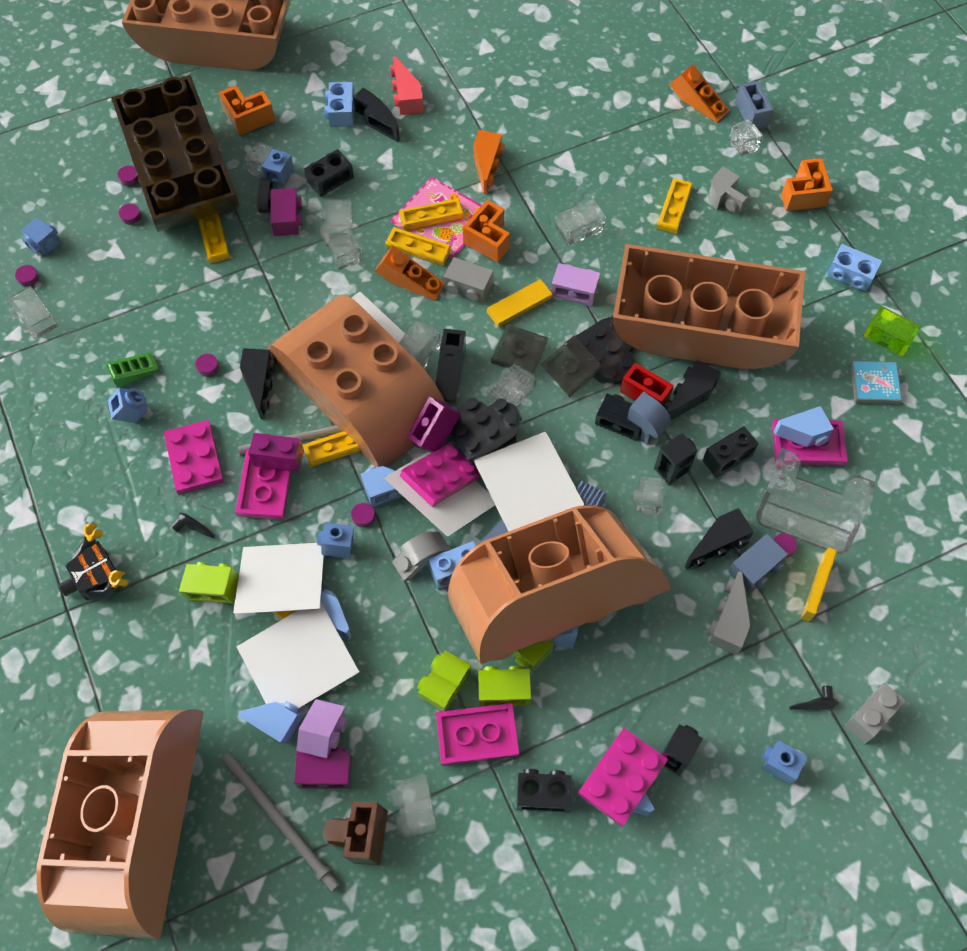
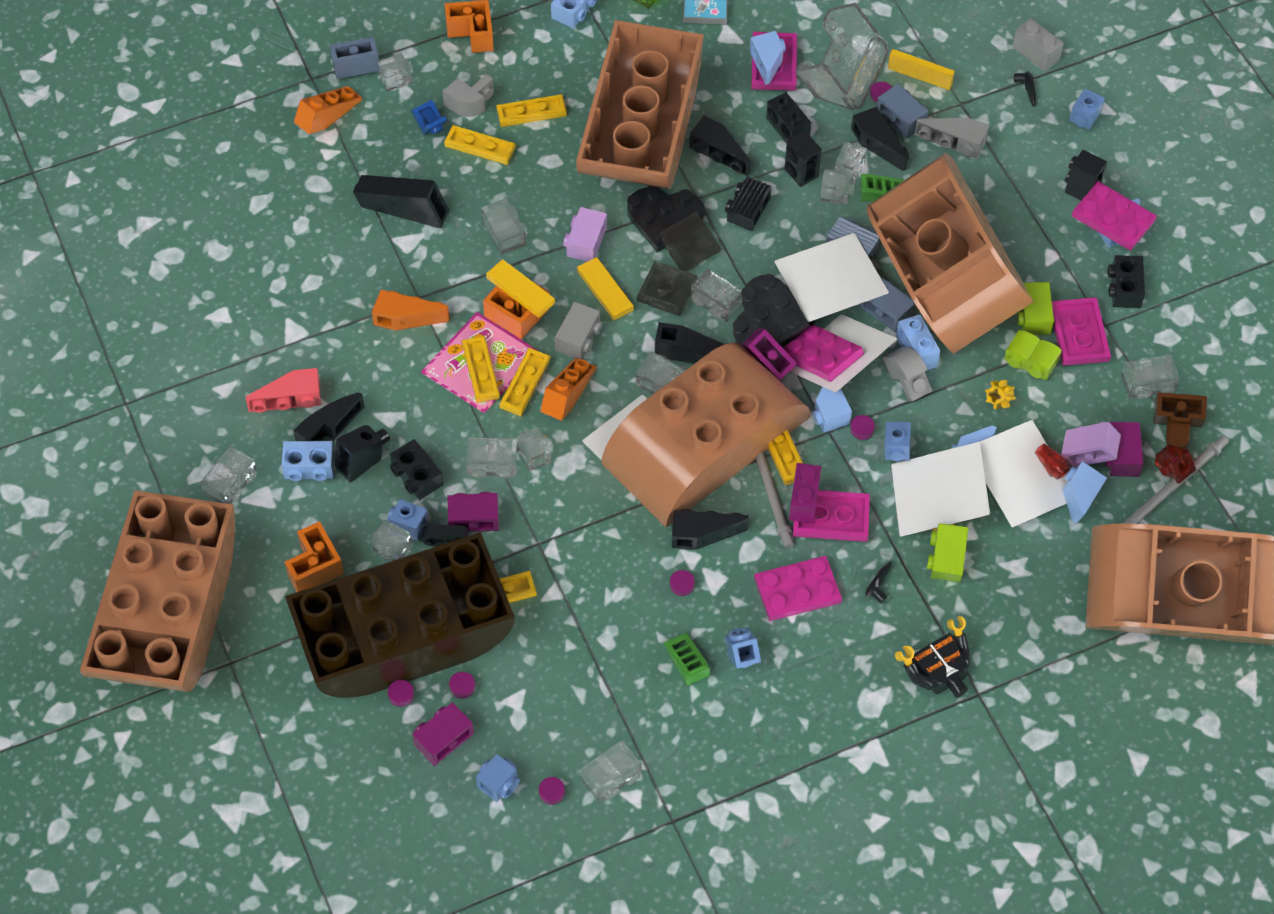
camera: 90 degrees left, 5 degrees down
red brick [620,363,674,407] -> none
sand blue brick [627,392,671,445] -> none
none -> clear brick [201,446,257,504]
none -> black torso [335,425,390,483]
none -> black slope [353,175,449,228]
none -> blue bracket [411,100,447,135]
none -> magenta brick [412,702,474,766]
none -> yellow tile [486,259,555,318]
none -> yellow tile [496,94,567,127]
none -> clear brick [834,142,867,183]
none -> bright green slope [860,174,904,202]
none -> yellow gear [985,379,1016,409]
none -> clear red cone [1035,443,1071,480]
none -> clear red brick [1155,445,1196,484]

